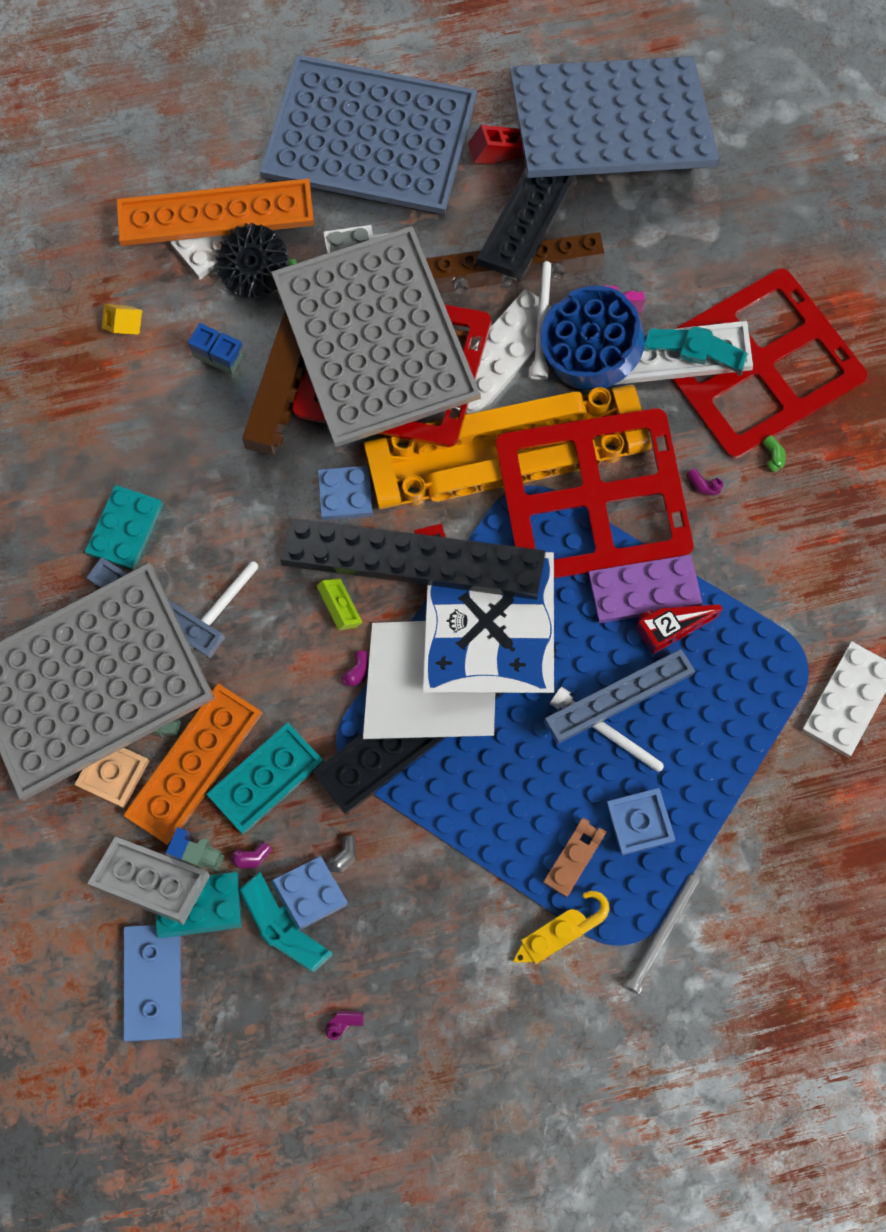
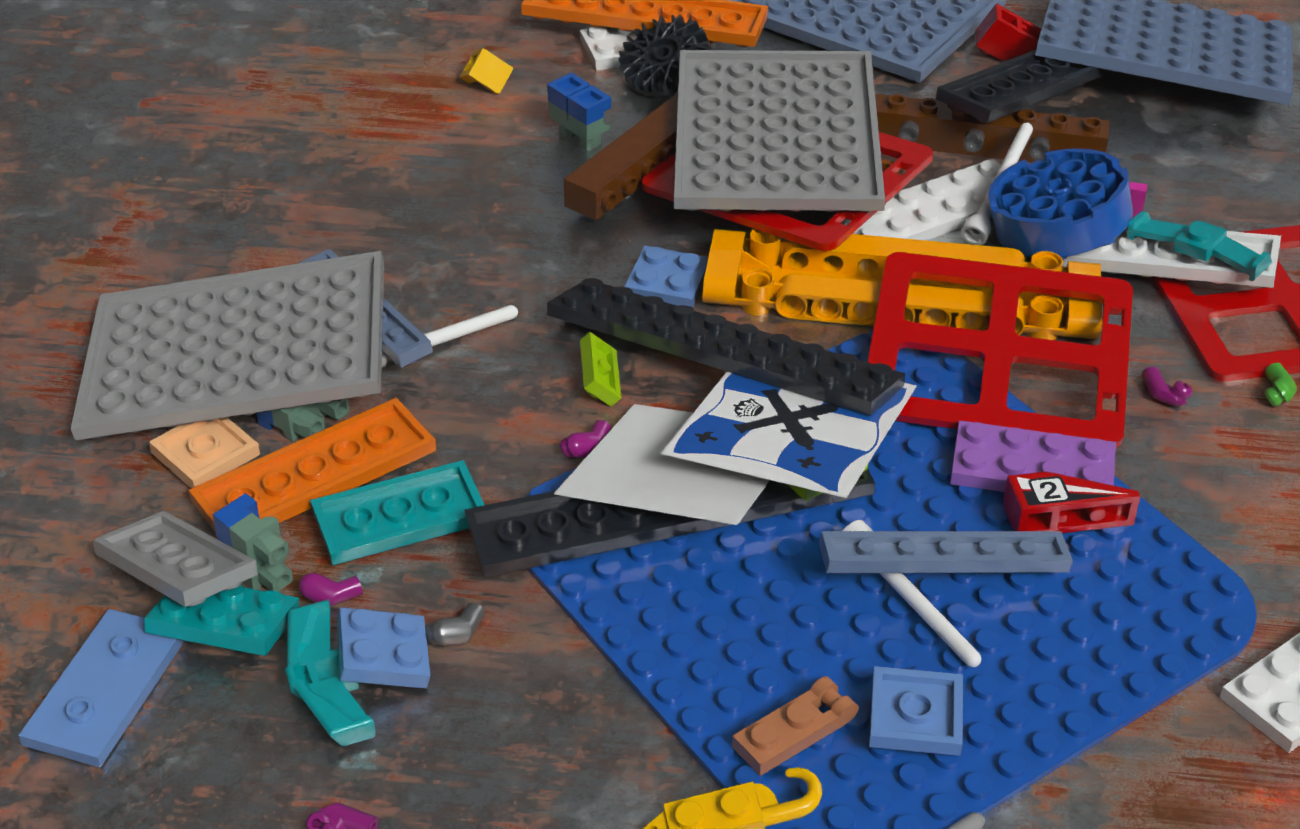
camera: 20 degrees right, 30 degrees down
teal plate [85,485,164,571] -> none

